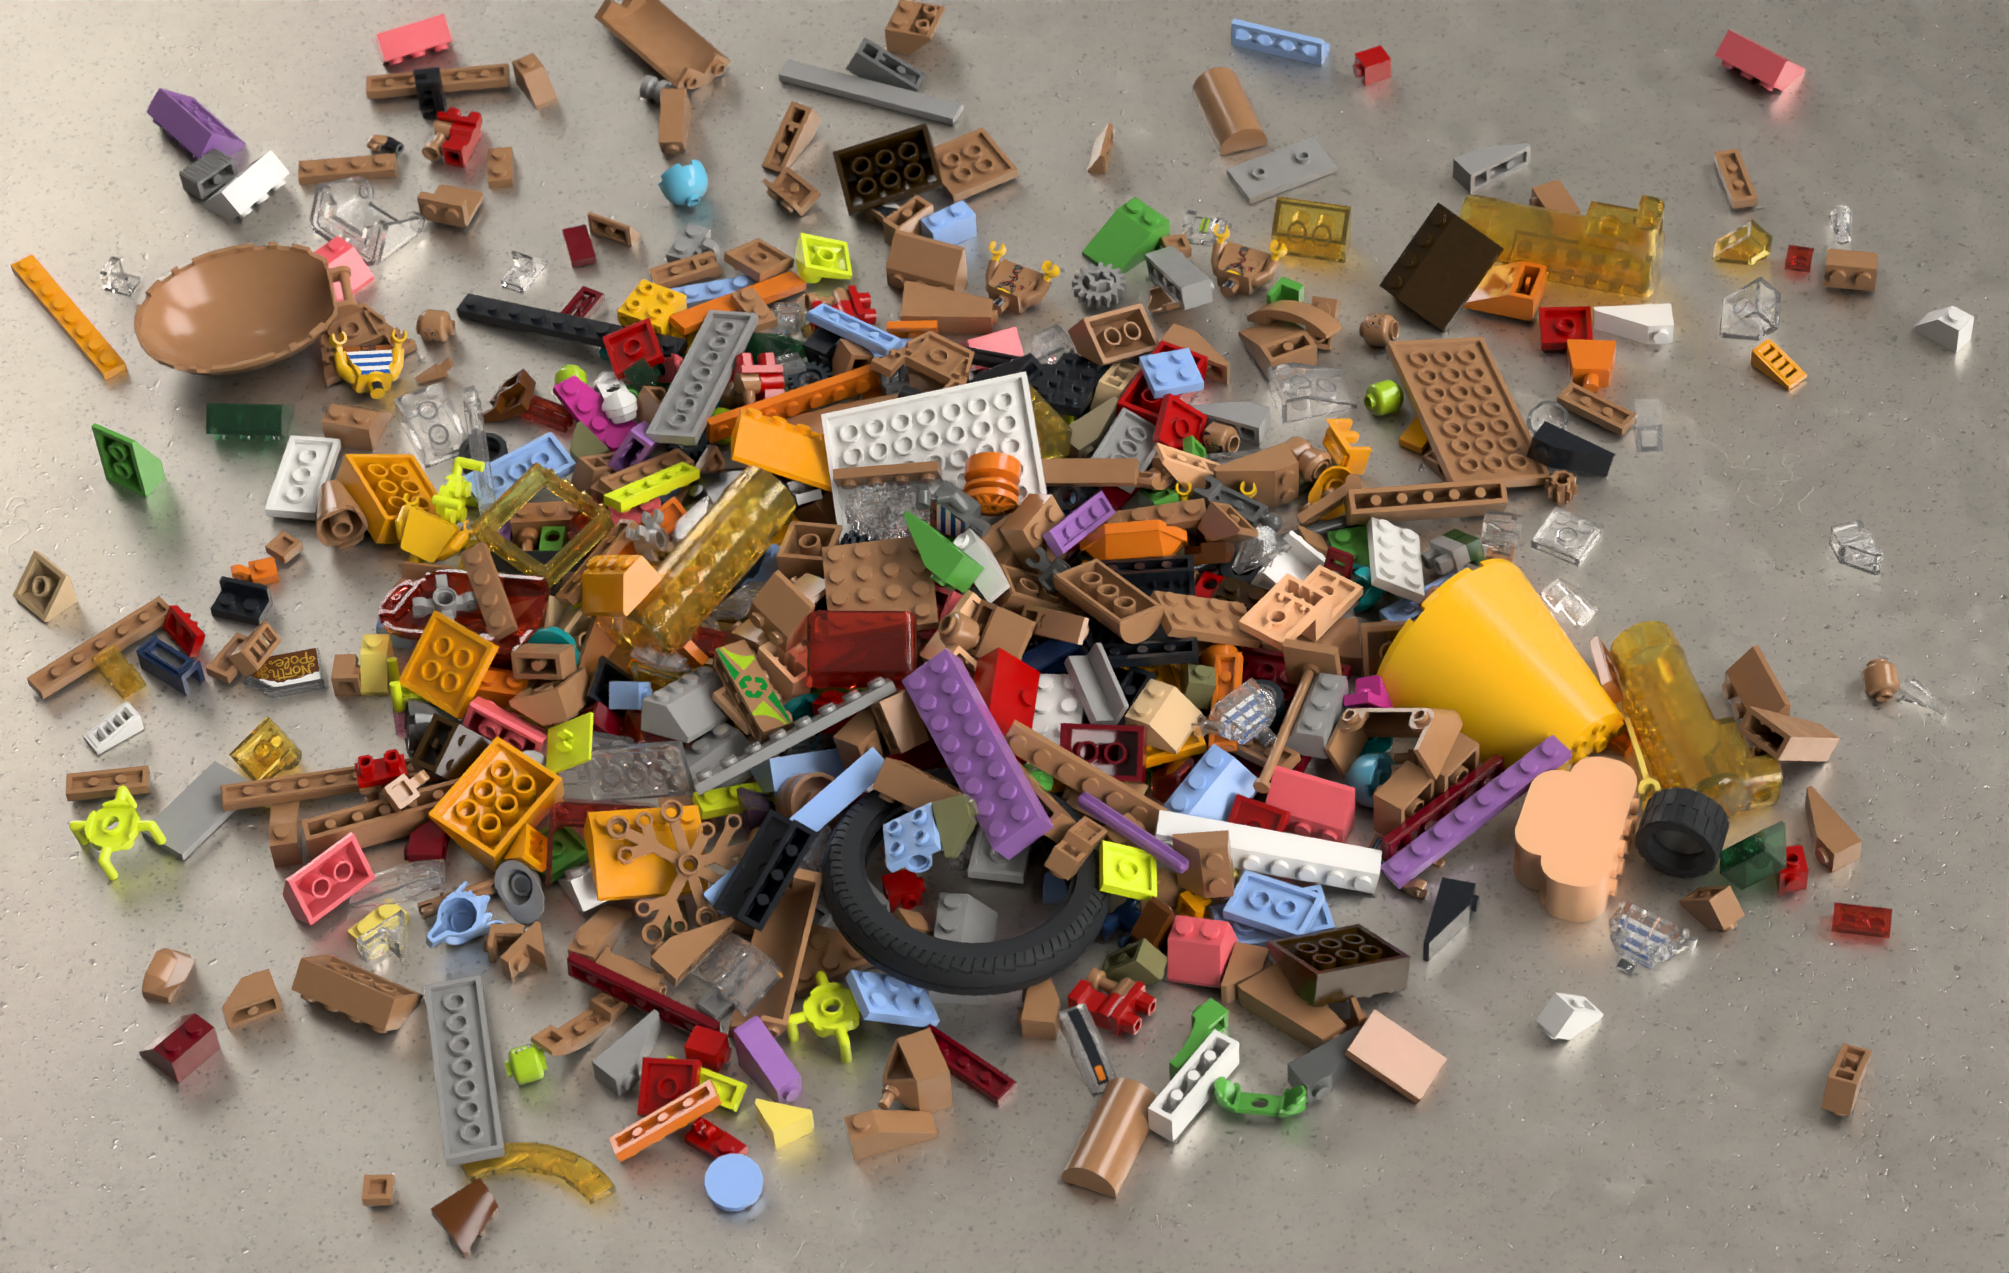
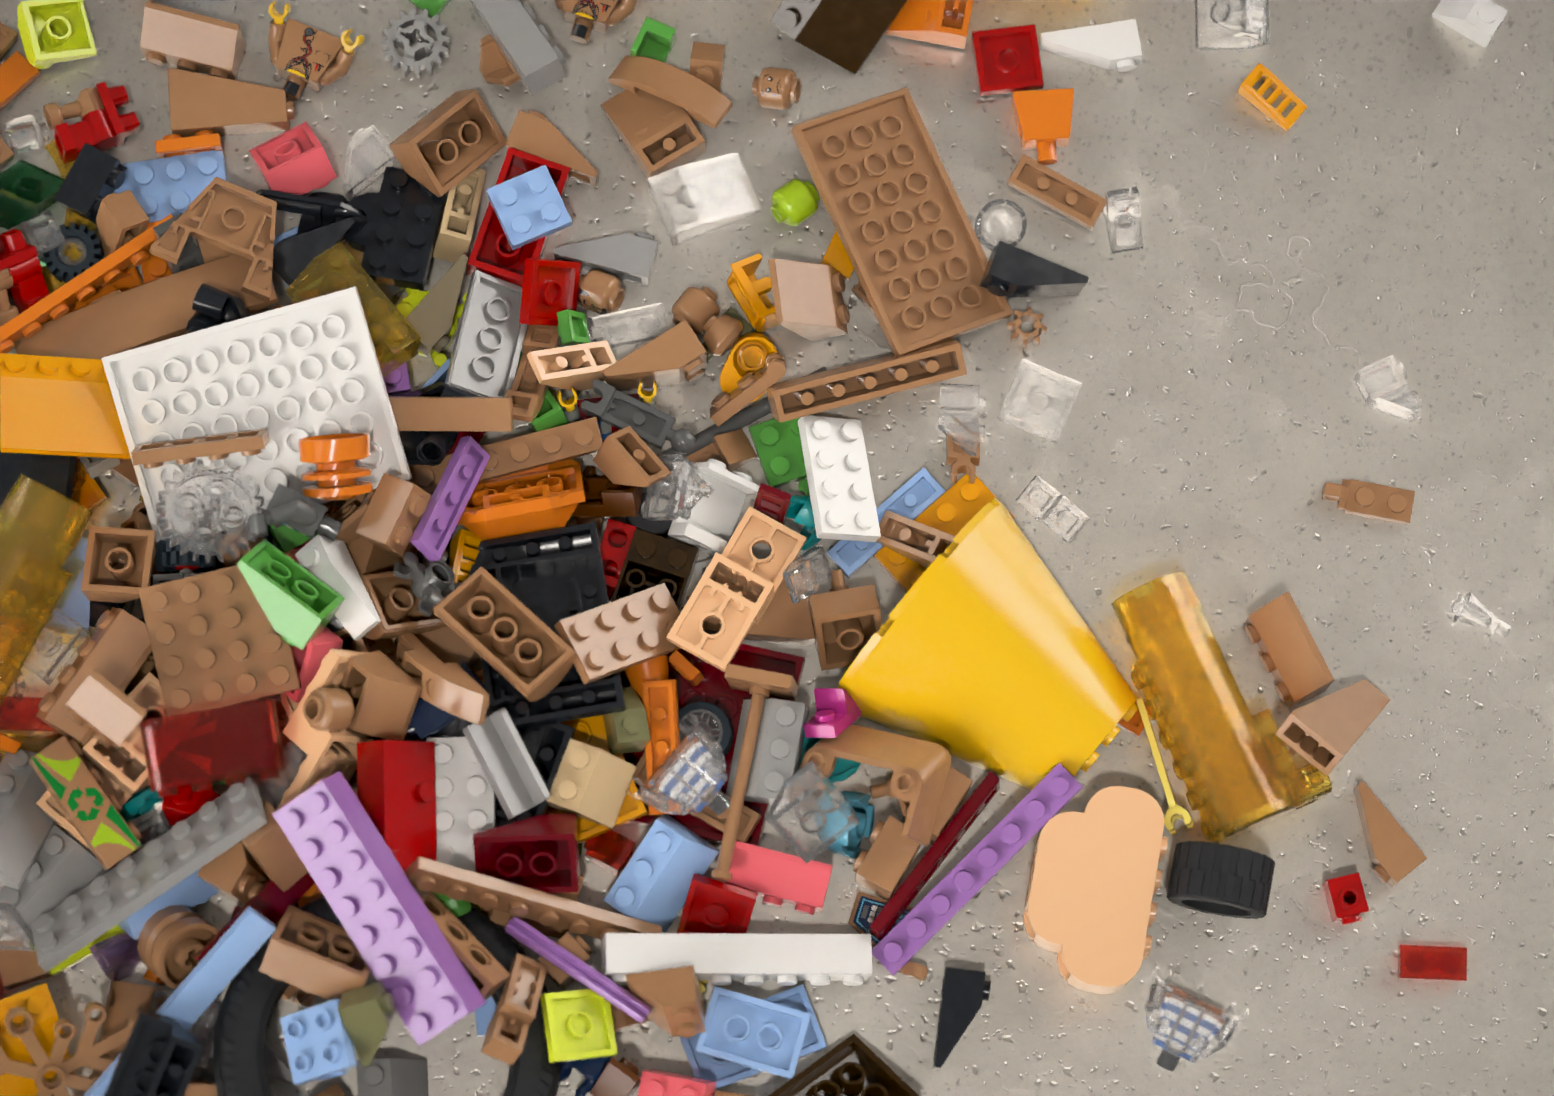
camera: 15 degrees left, 30 degrees up
light blue tile [806,303,902,356] -> none
light orange tile [1176,890,1211,918] -> none
light grey hips [1421,529,1486,575] -> none
medium nougat tile [1589,637,1624,704] -> none
medium nougat slope [1679,886,1745,932] -> none
clear green slope [1720,821,1787,890] -> none
medium nougat head [1861,659,1900,702] -> none
none -> orange tile [668,650,704,686]
none -> clear slope [766,761,859,863]
none -> slope [768,258,850,342]
none -> clear slope [783,547,833,603]
none -> medium nougat hinge [1322,479,1415,525]

